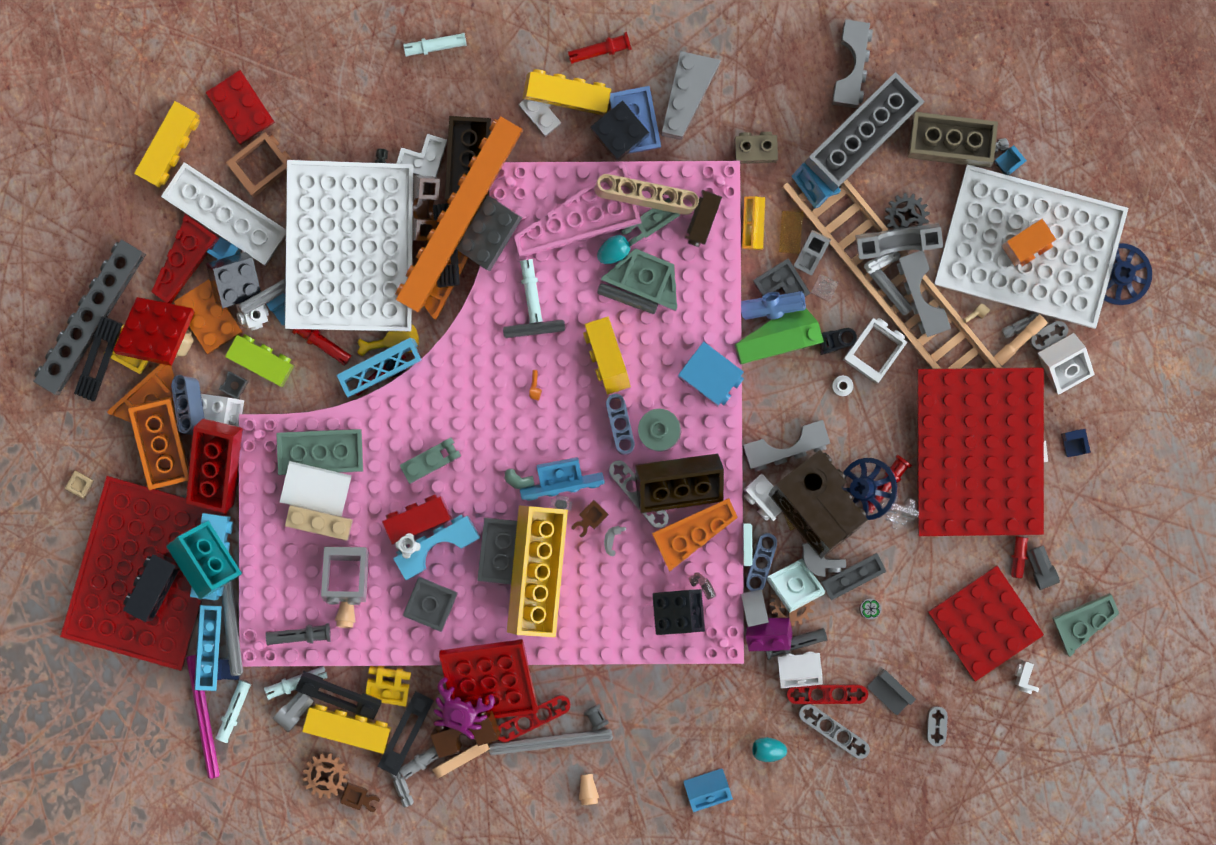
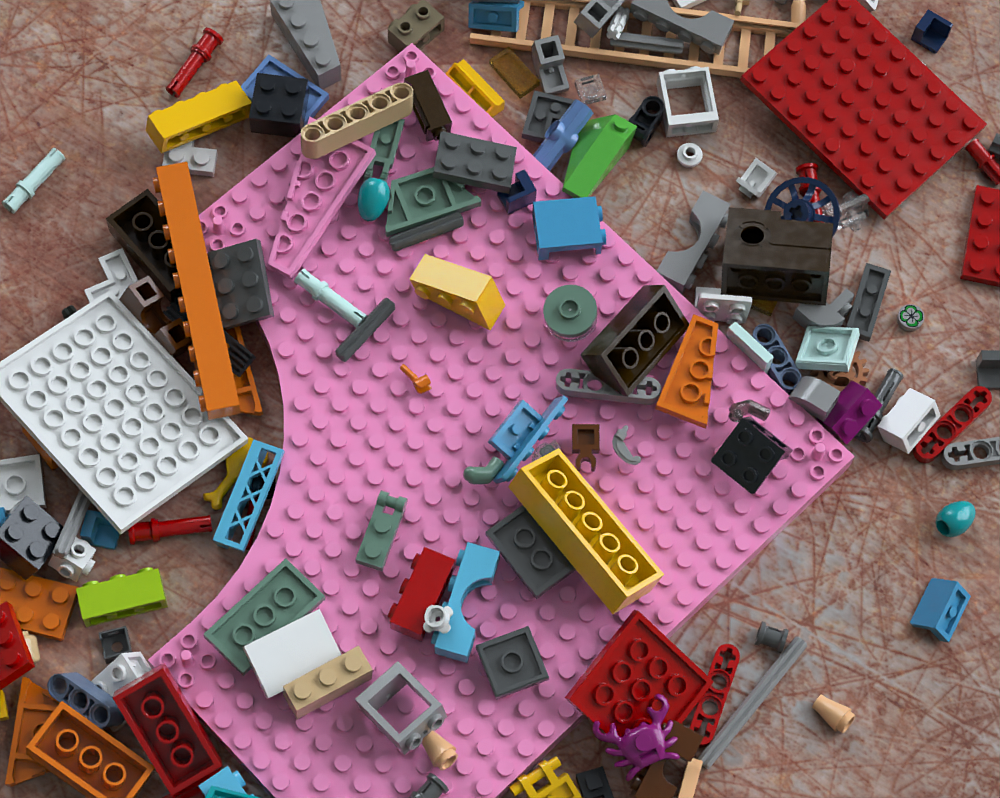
camera: 50 degrees left, 20 degrees down
sand blue beam [606,394,635,455] -> none
none -> dark grey plate [432,131,517,194]
none -> dark blue panel [497,169,537,214]
none -> white bracket [736,158,778,198]

